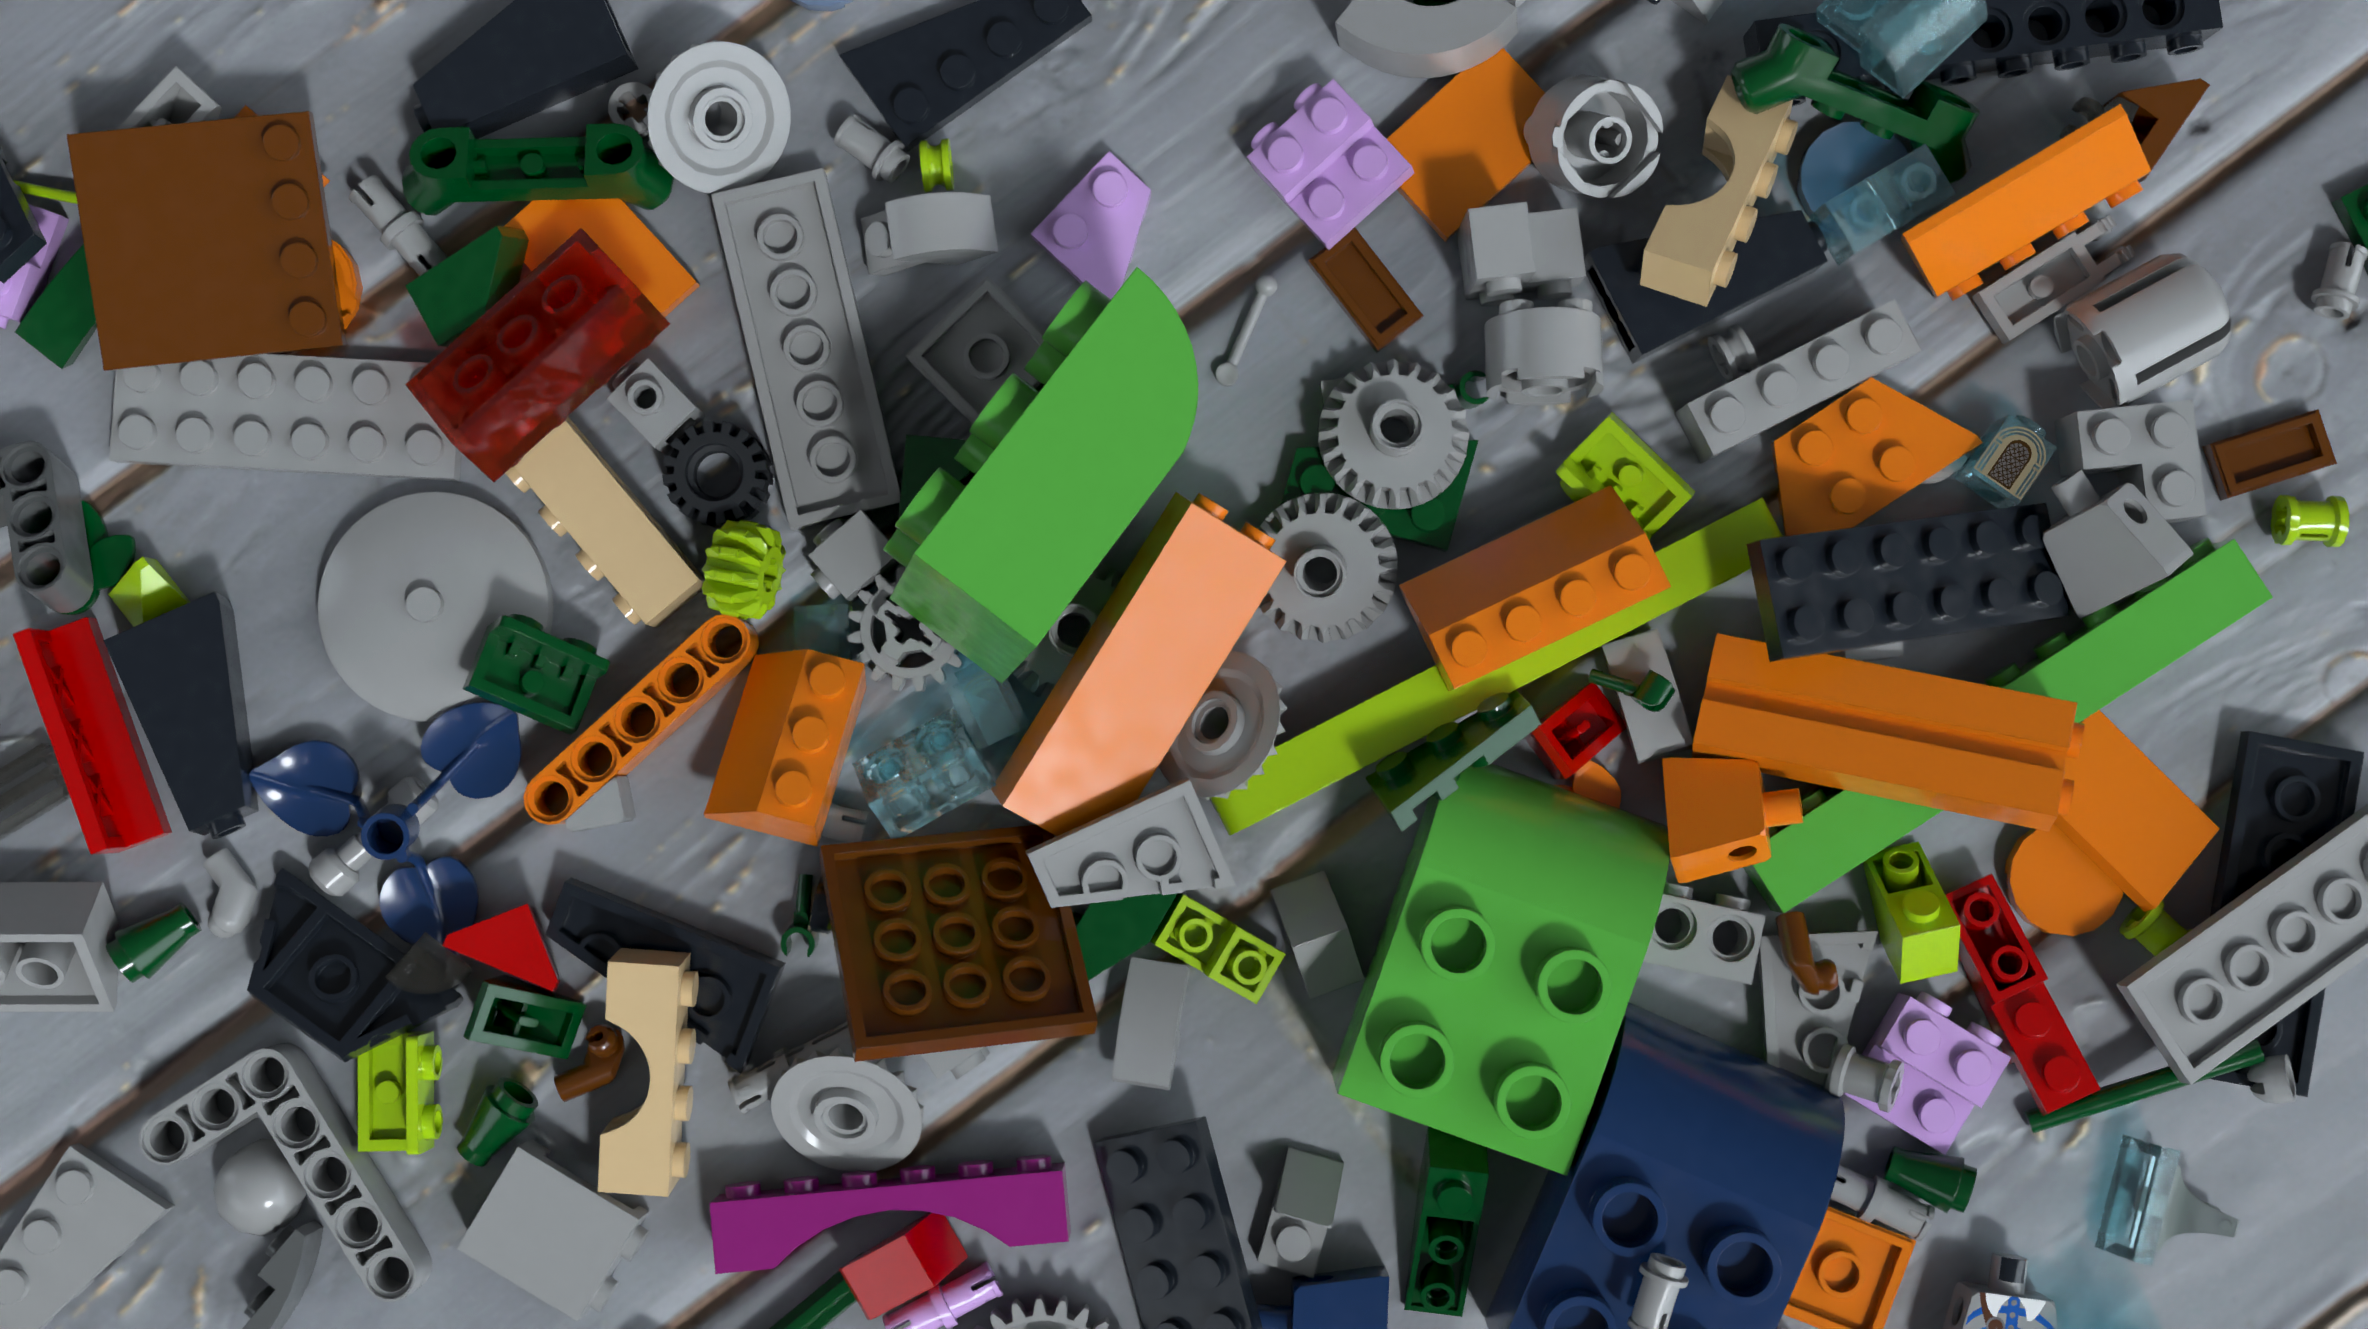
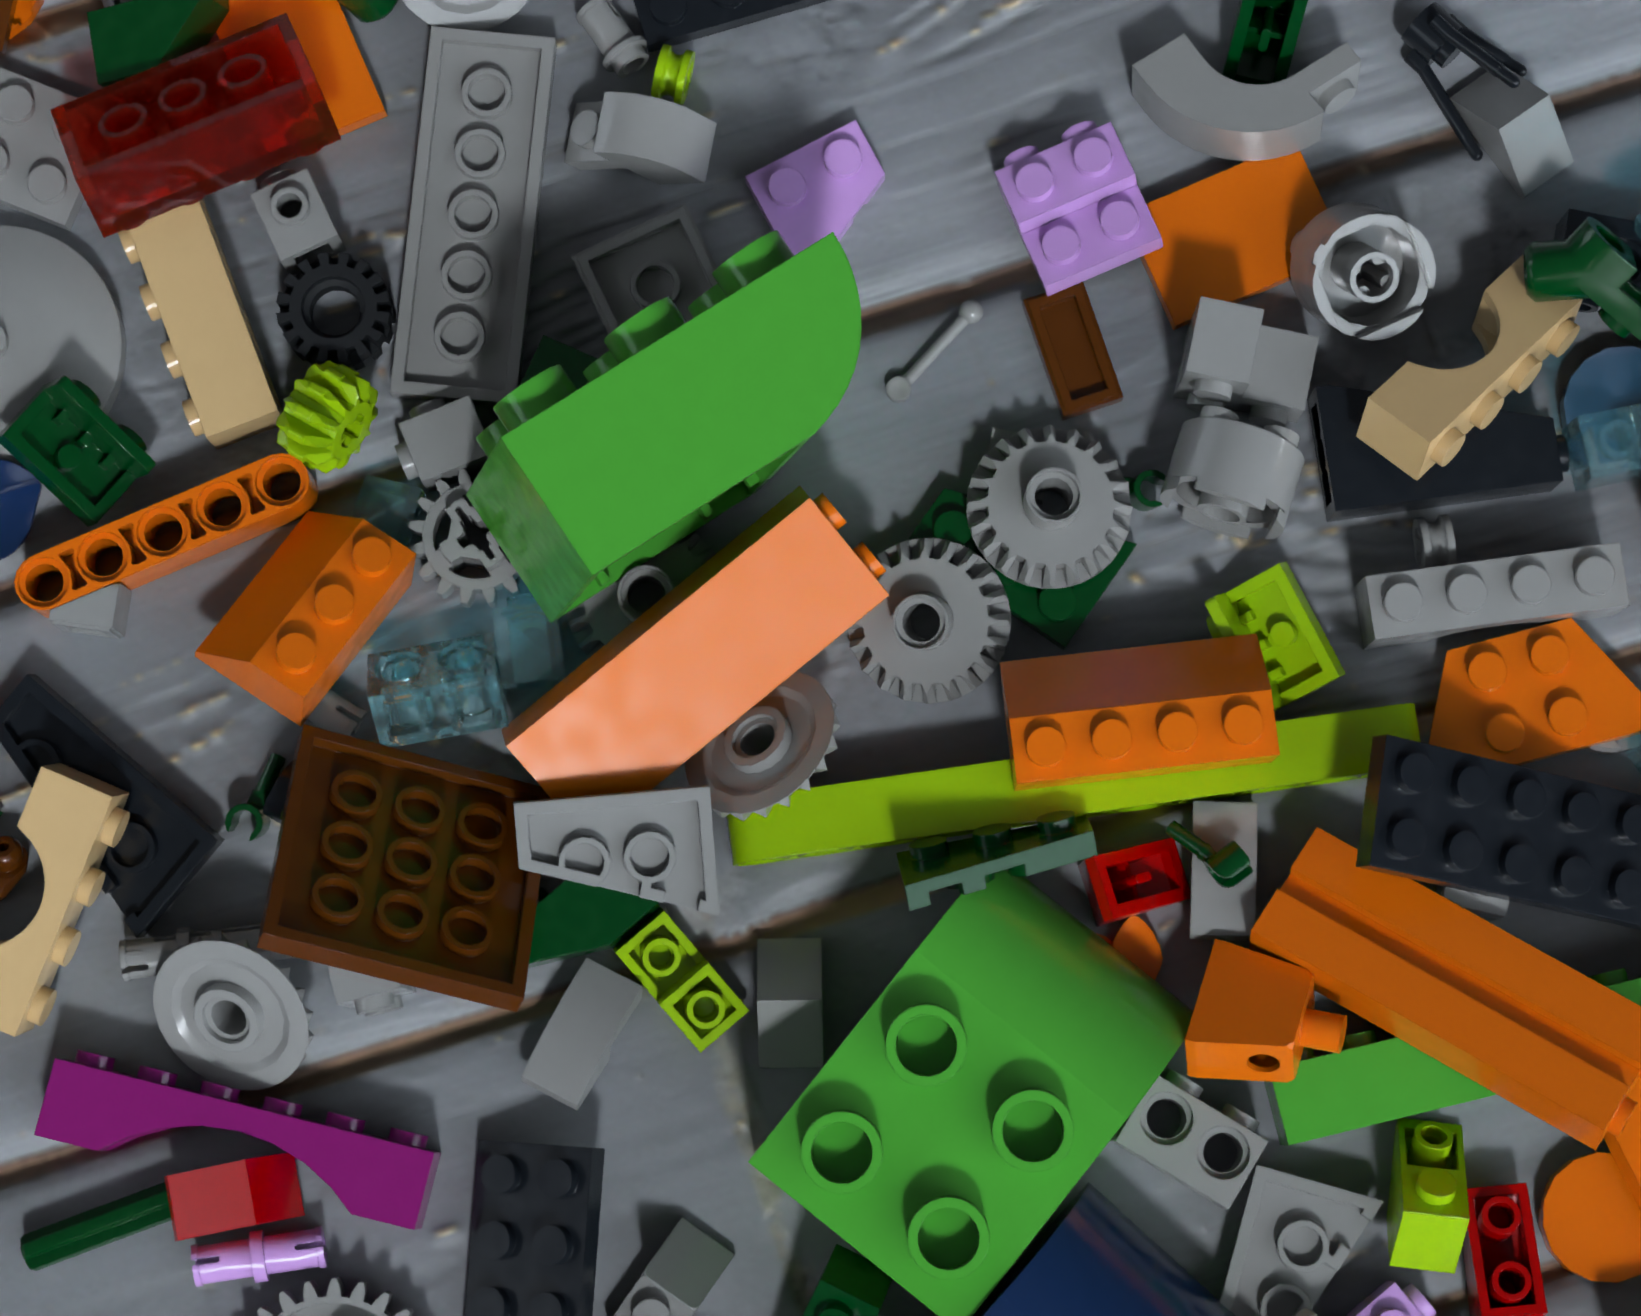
camera: 20 degrees right, 5 degrees down
reddish brown arm [1775,911,1839,996] -> none

